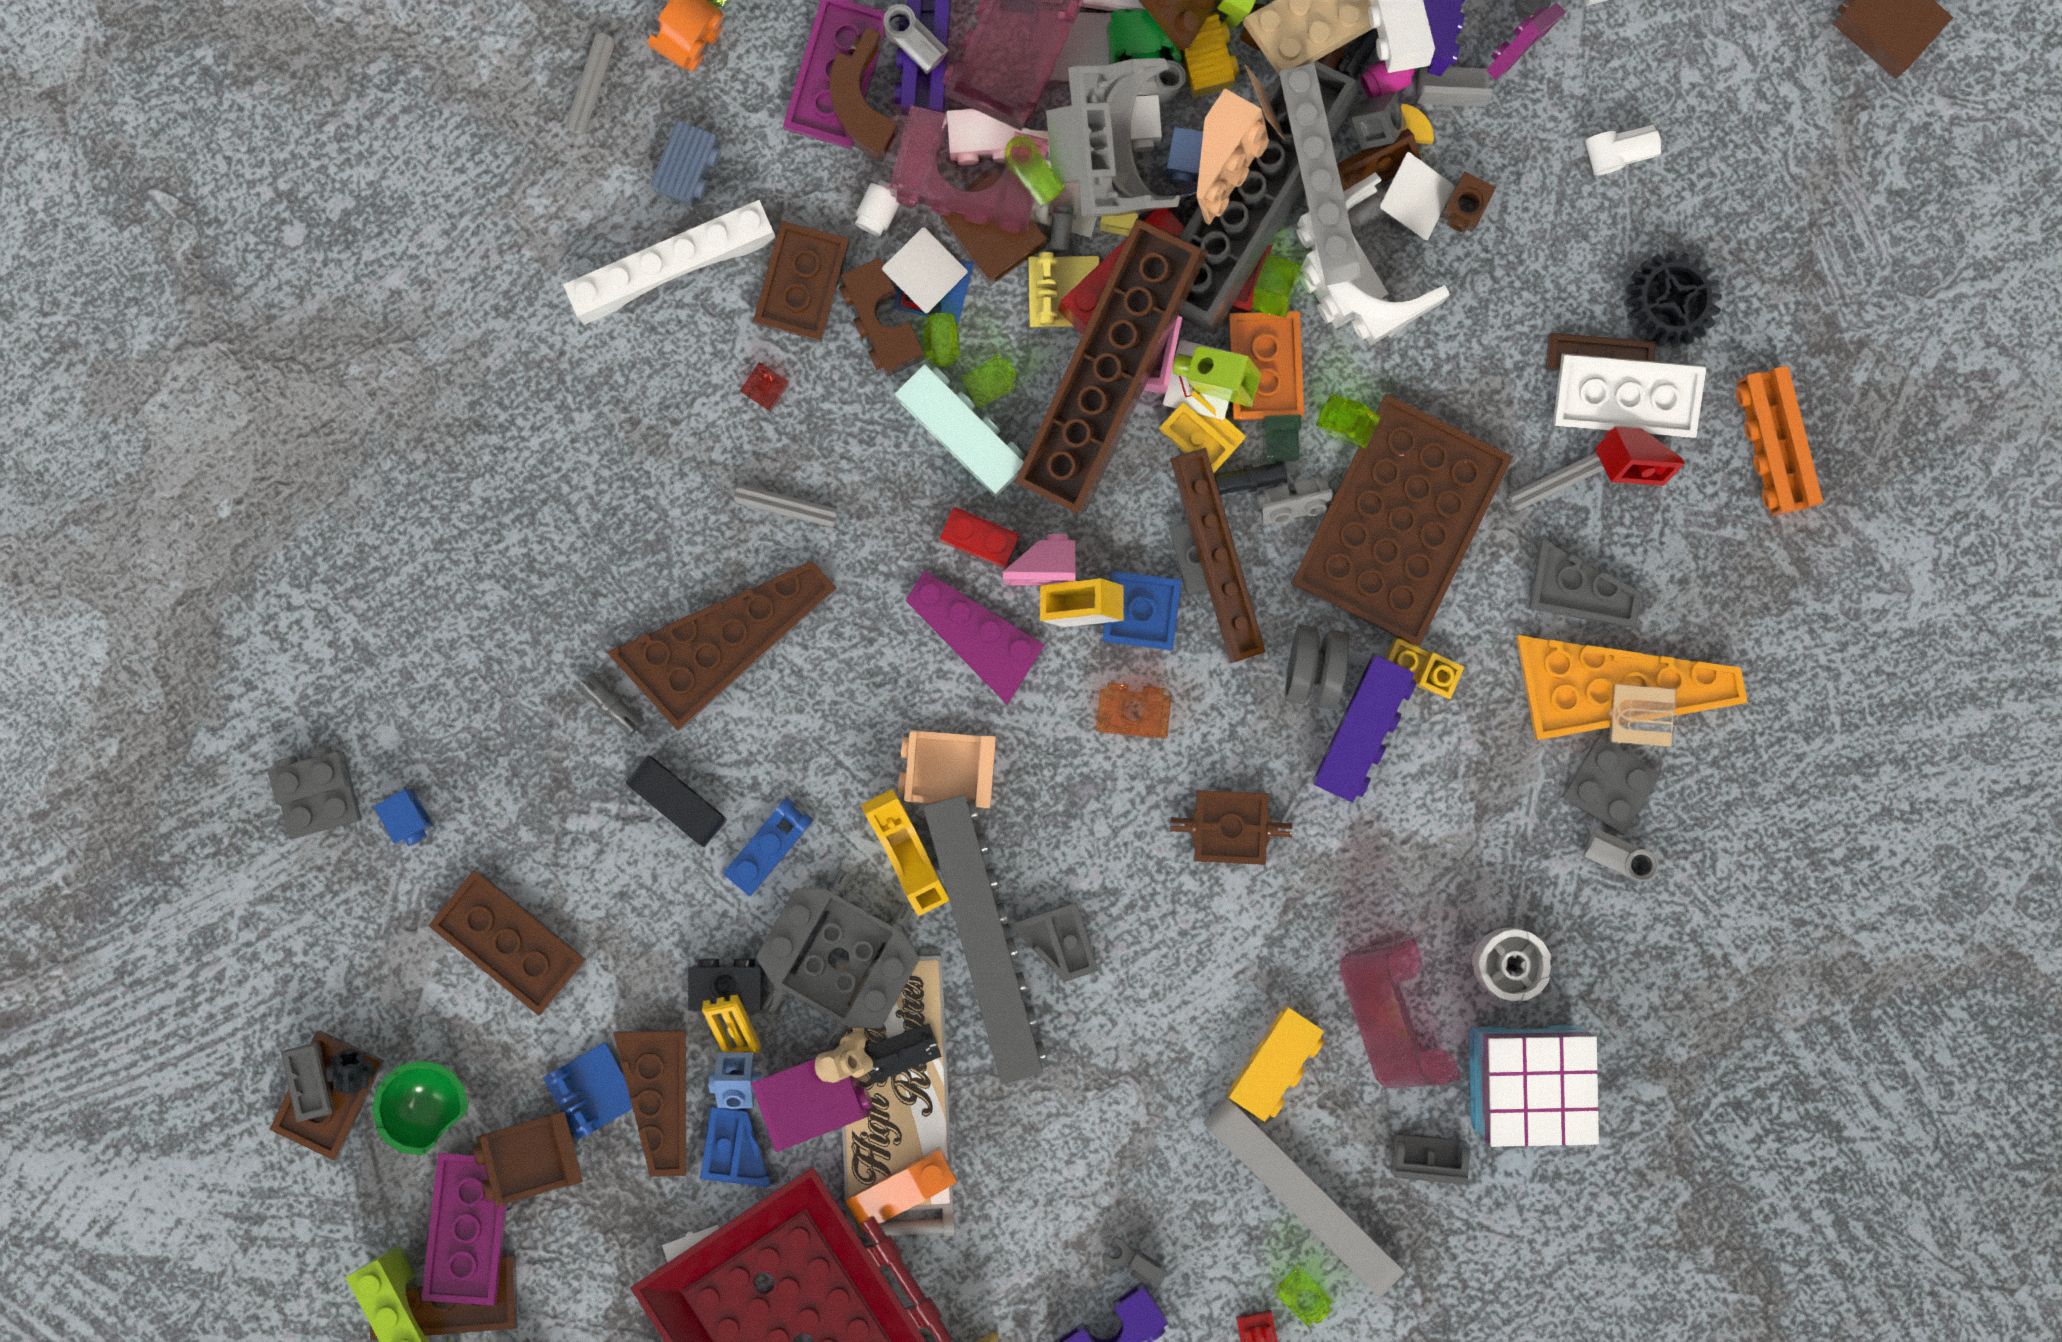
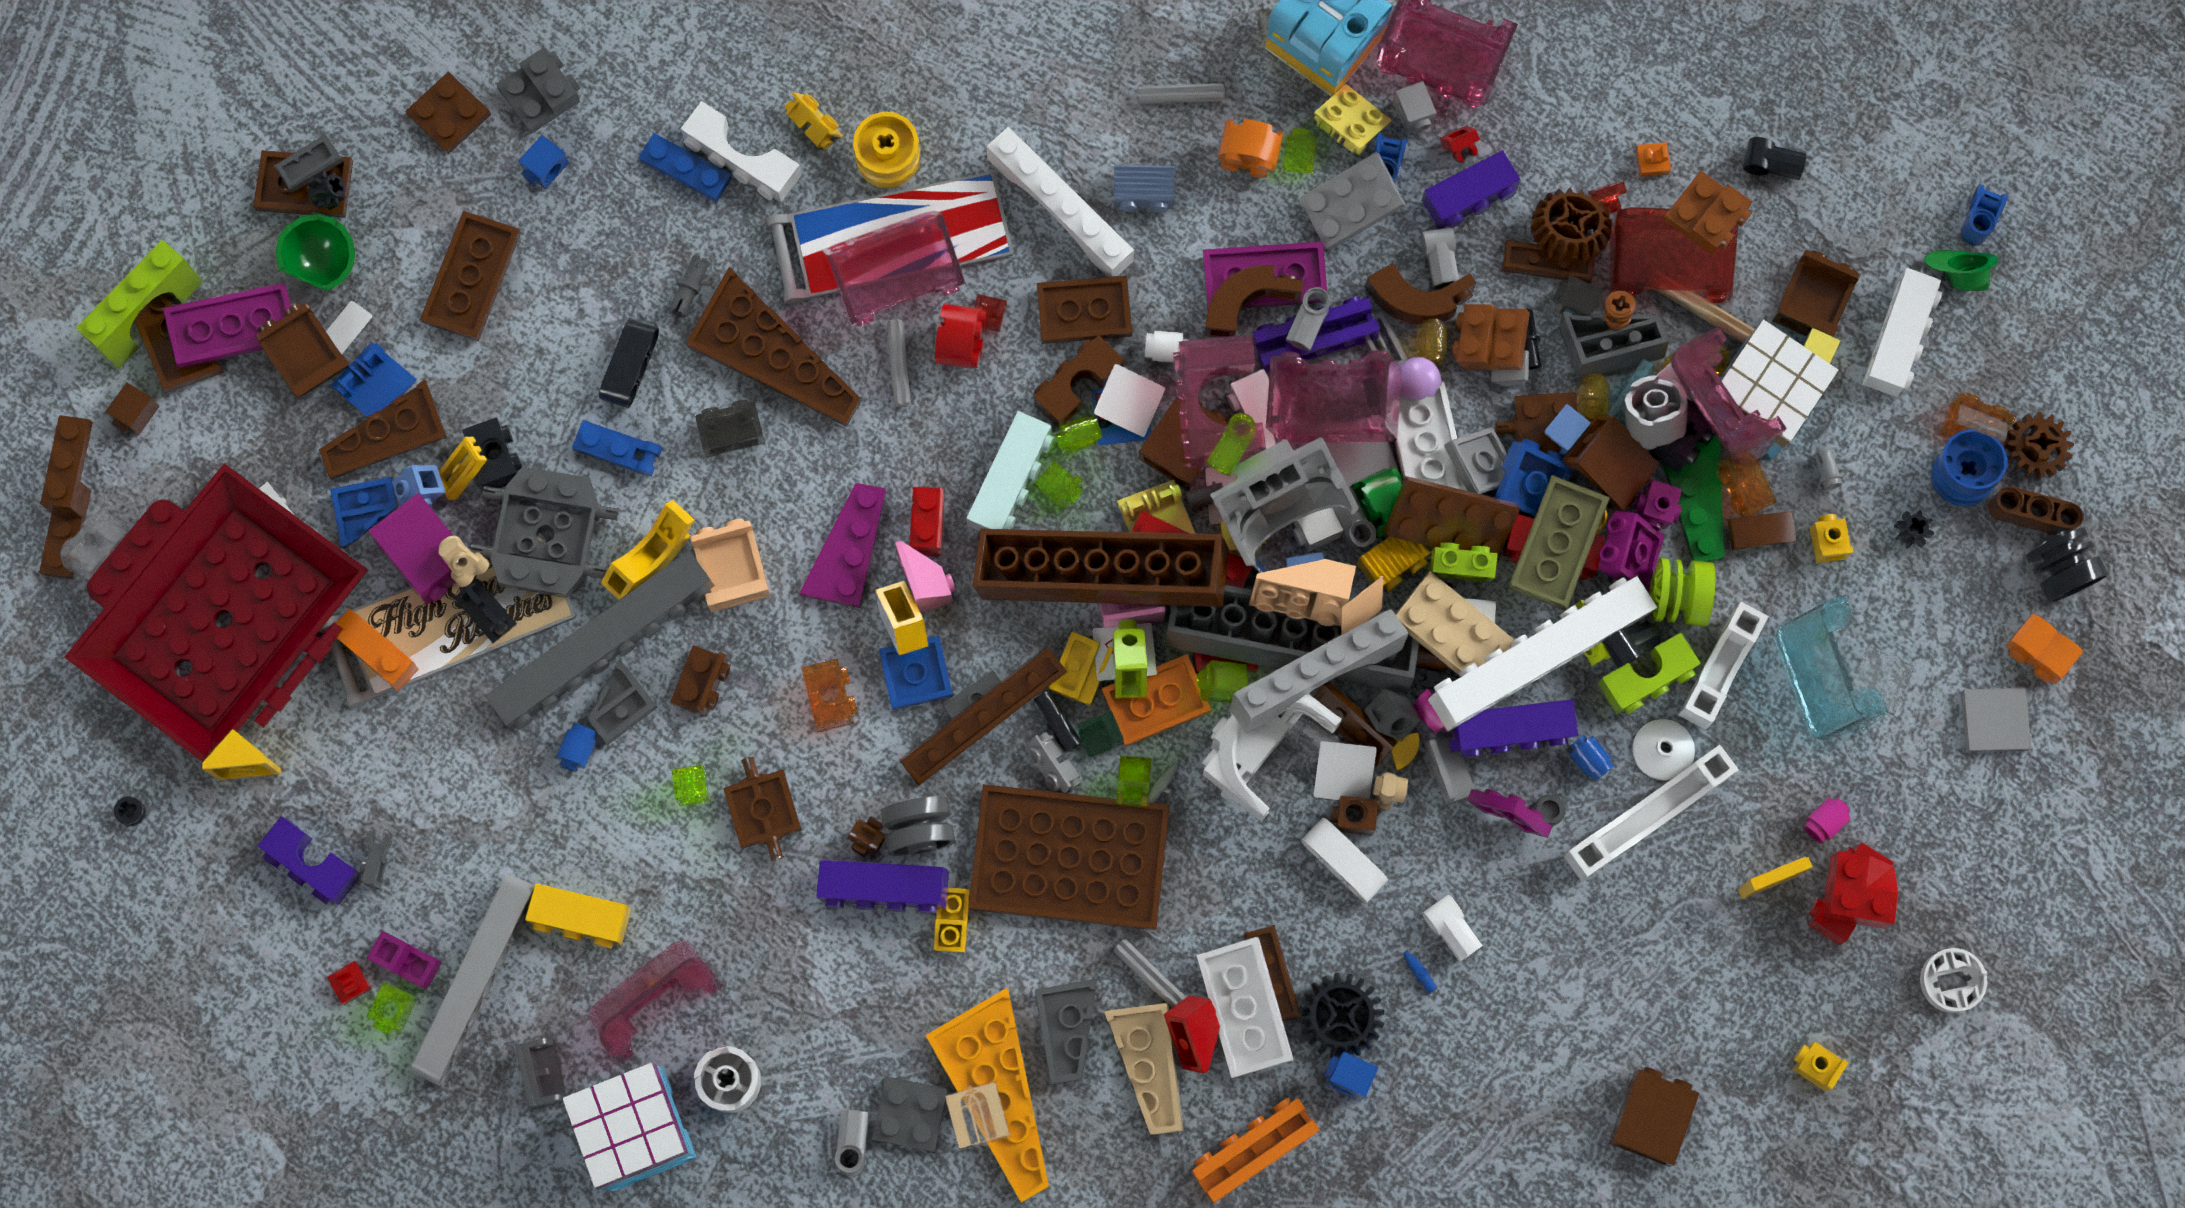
camera: 70 degrees right, 10 degrees down
none -> white sticker [326,301,372,354]
none -> magenta slope [367,930,442,990]
none -> reddish brown plate [405,71,491,155]
none -> blue brick [556,723,596,772]
none -> blue plate [638,133,732,202]
none -> reddish brown bracket [670,645,731,717]
none -> clear neon green brick [671,764,711,806]
none -> white arch [681,101,802,203]
none -> clear smoke brick [695,400,766,458]
none -> flag [766,171,1013,305]
none -> yellow hinge [784,92,843,150]
none -> clear pink windscreen [823,210,966,326]
none -> reddish brown gear [848,817,887,857]
none -> yellow wheel [853,111,921,188]
none -> red brick [935,303,987,369]
none -> tan wing [1104,1003,1184,1135]
none -> light grey helmet [1144,763,1178,803]
none -> white beam [1301,818,1388,903]
none -> blue brick [1323,1051,1379,1102]
none -> tan plate [1373,772,1408,811]
none -> blue helmet [1403,950,1437,994]

